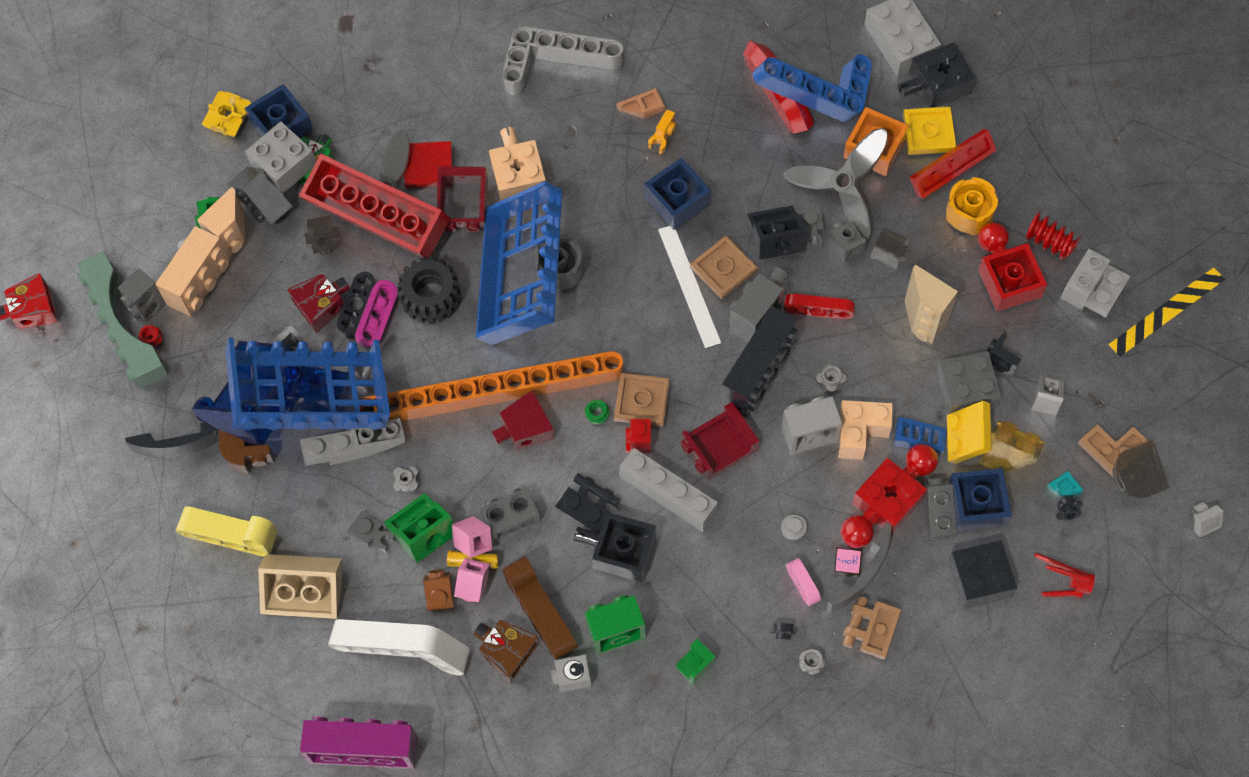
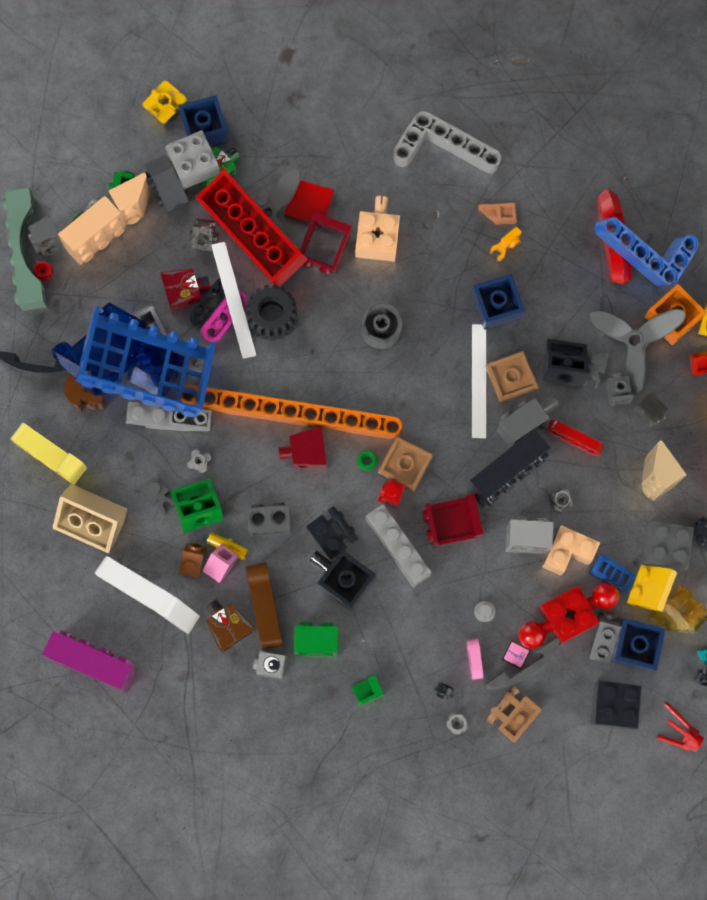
camera: 15 degrees right, 10 degrees up
bright pink brick [452,516,492,558] -> none
blue window [476,181,563,346] -> none
none -> white sticker [211,242,256,359]

